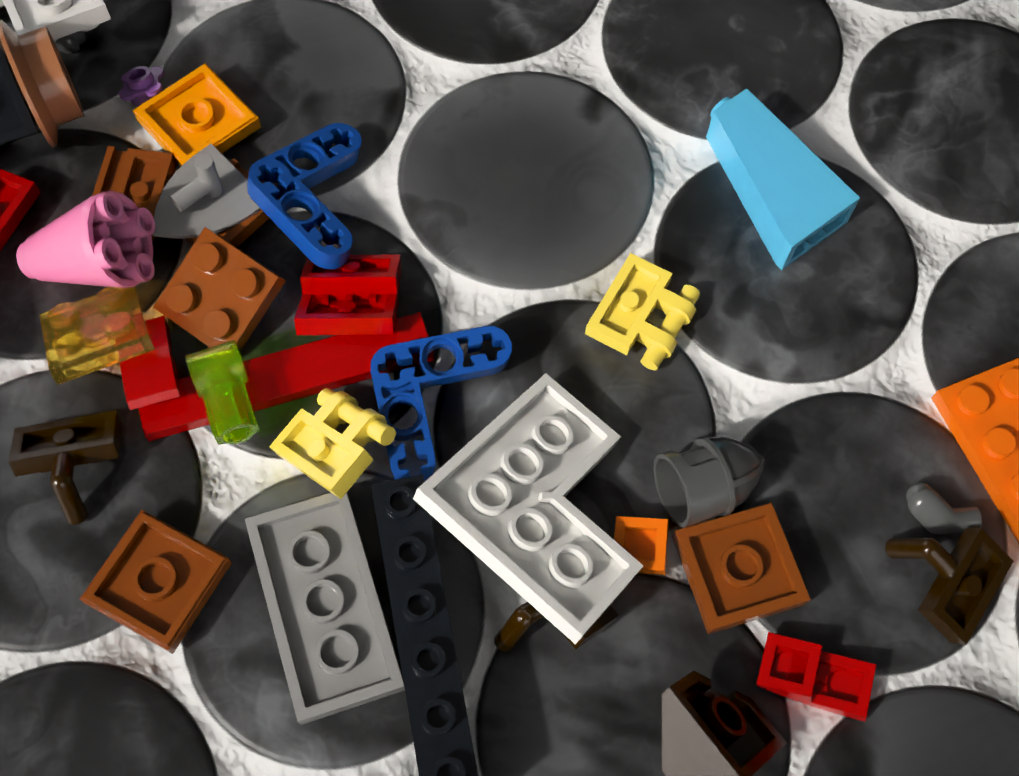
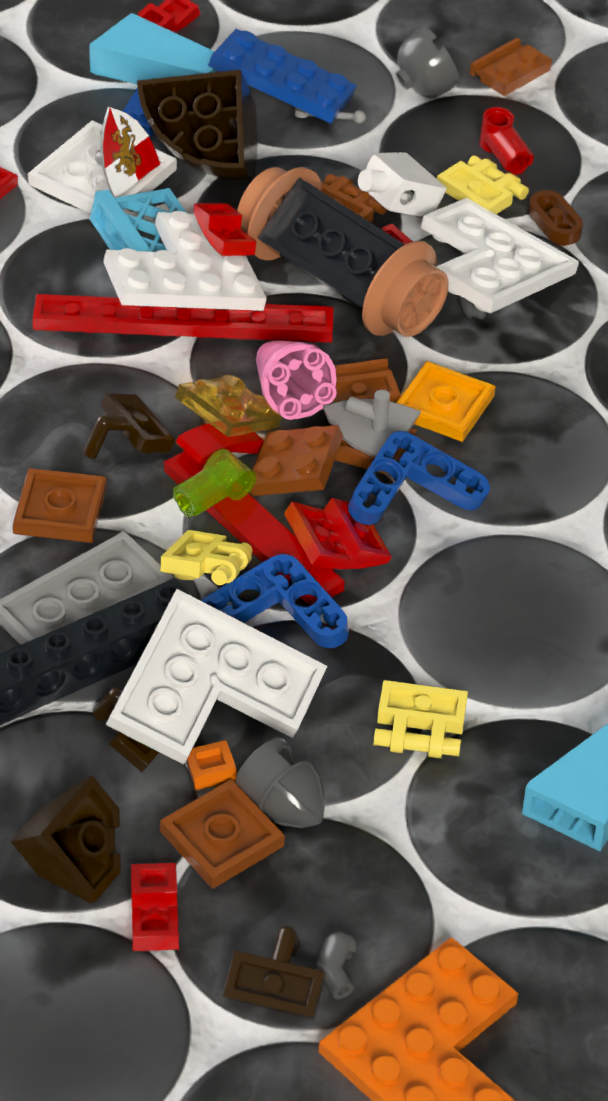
camera: 70 degrees right, 20 degrees down
medium lavender plate [118,66,165,107] -> none

